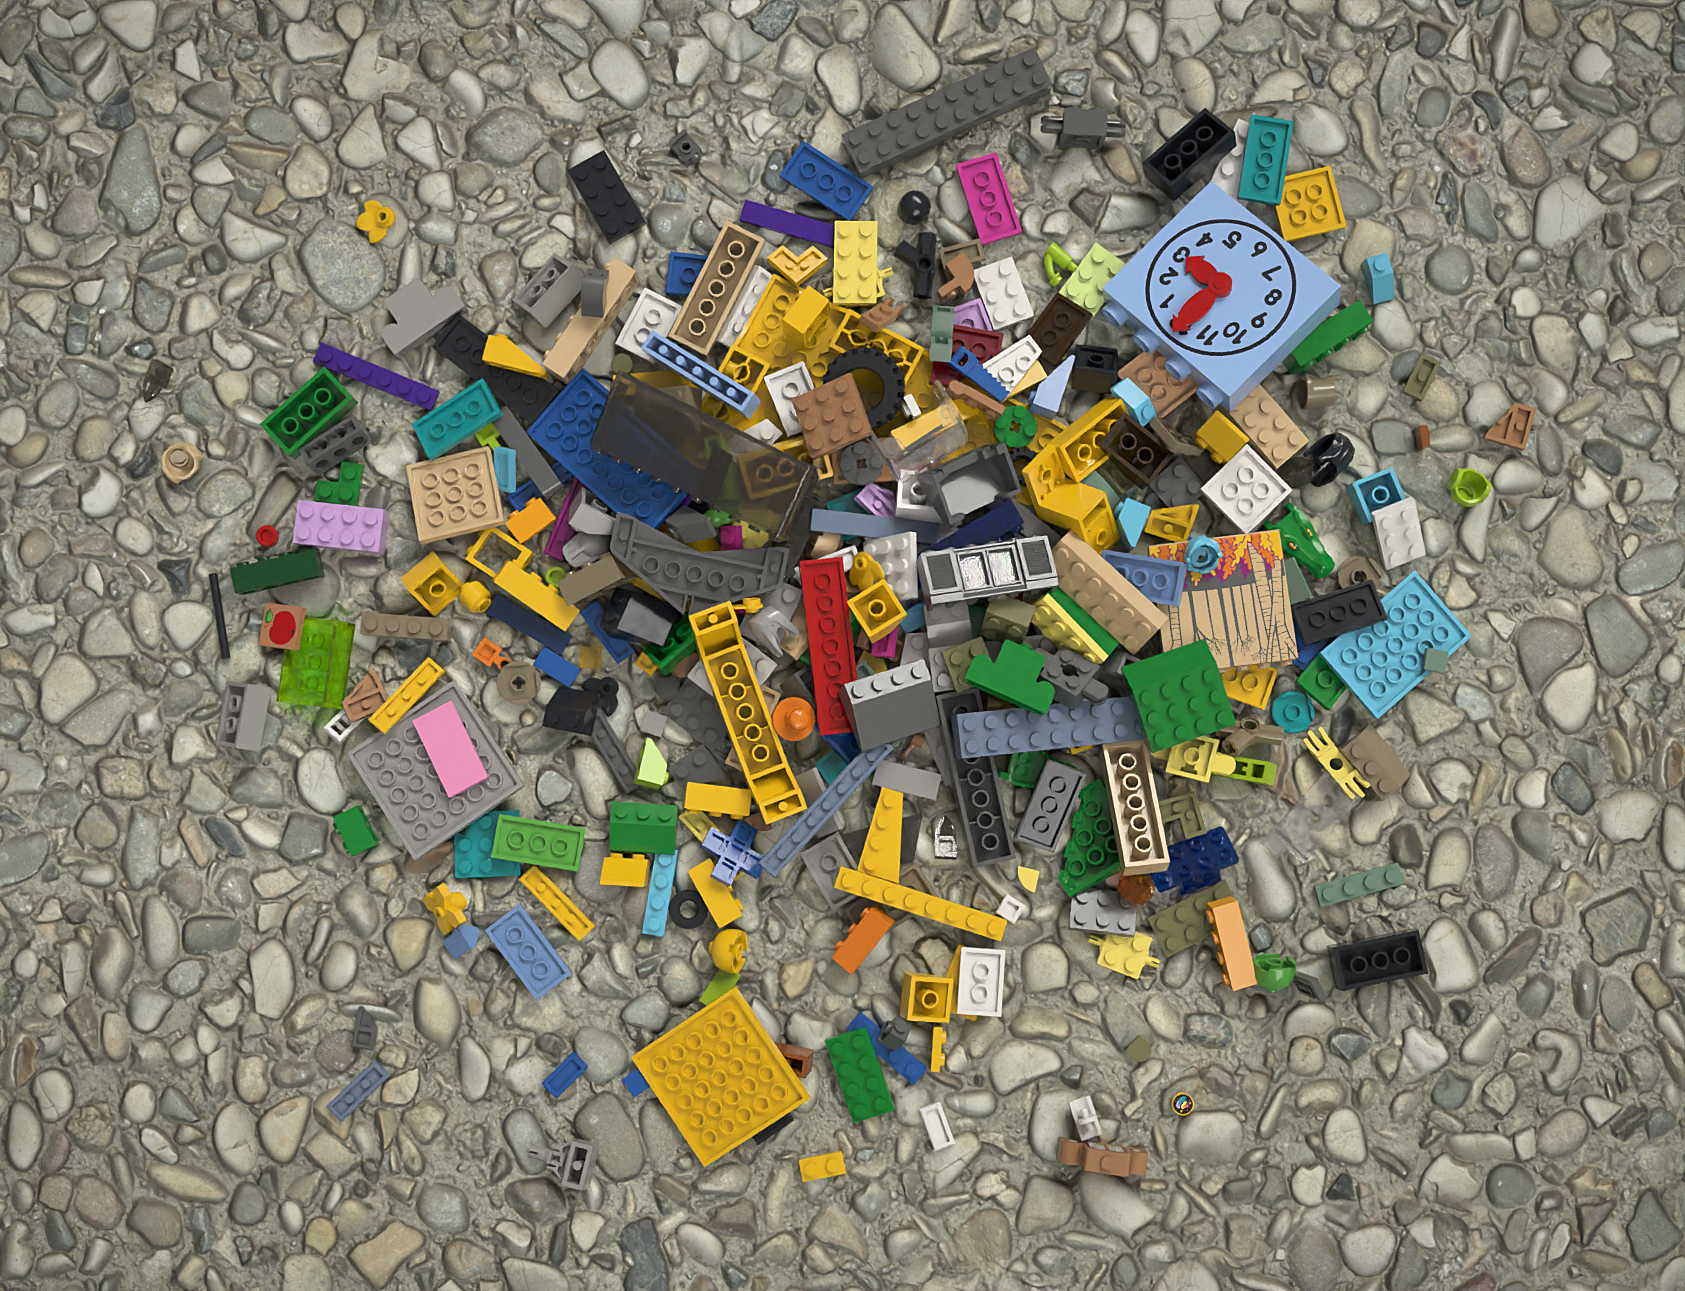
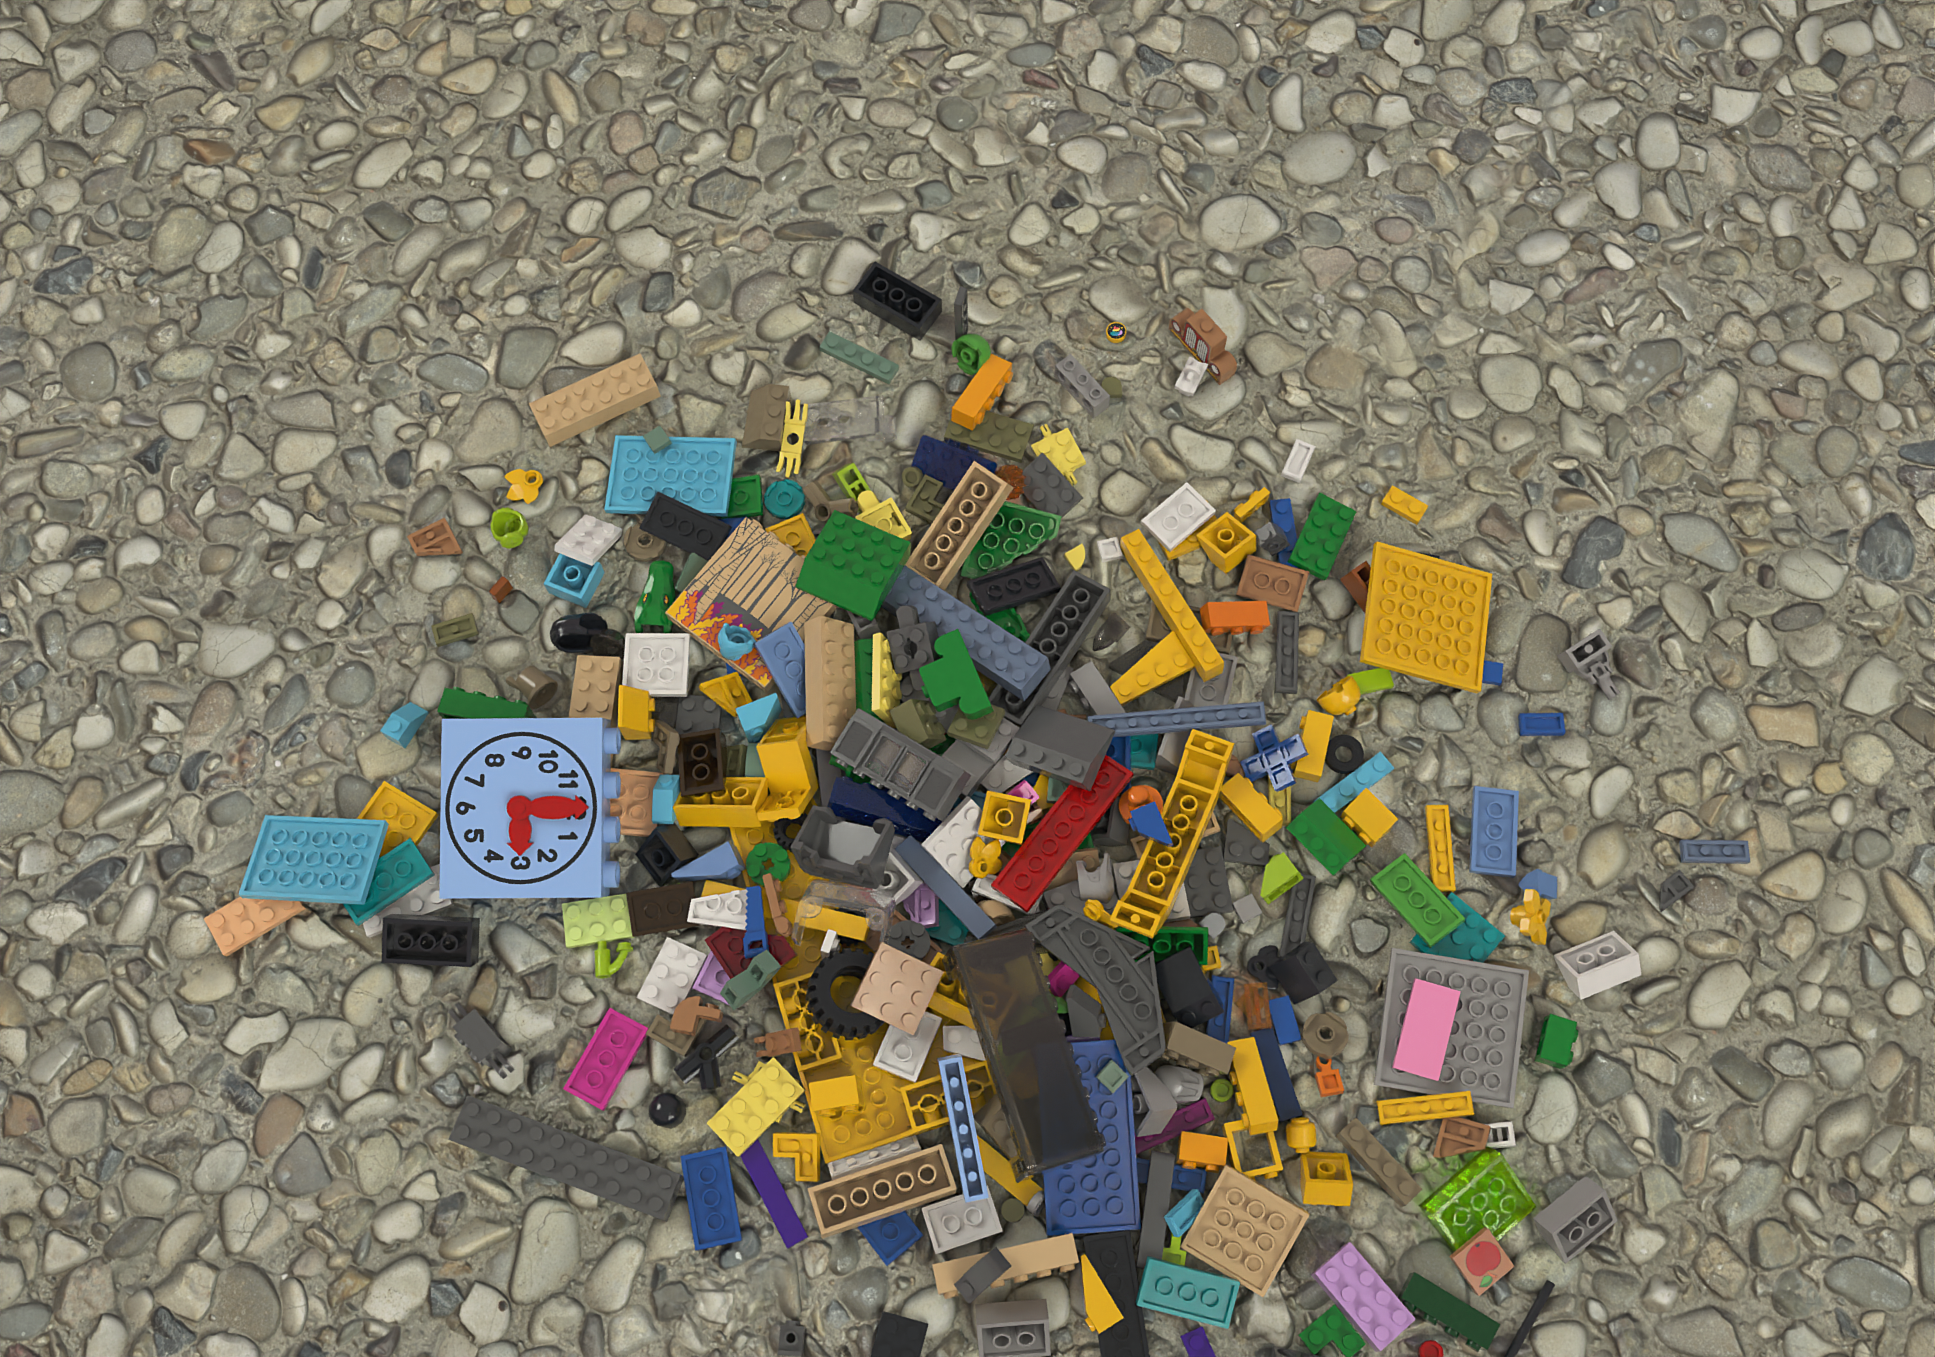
camera: 135 degrees left, 15 degrees down
none -> light nougat plate [204,897,306,957]
none -> medium azure plate [238,815,389,905]
none -> yellow plate [505,469,543,504]
none -> tan brick [529,353,661,447]
none -> olive tile [902,466,923,488]
none -> light grey tile [1027,1190,1045,1217]
none -> light grey brick [1054,354,1110,419]
none -> sand green tile [1095,1060,1129,1093]
none -> blue slope [1128,801,1174,847]
none -> medium nougat tile [1236,554,1309,612]
none -> clear orange tile [1244,982,1271,1030]
none -> dark grey tile [1275,611,1299,694]
none -> white slope [1554,931,1642,1000]

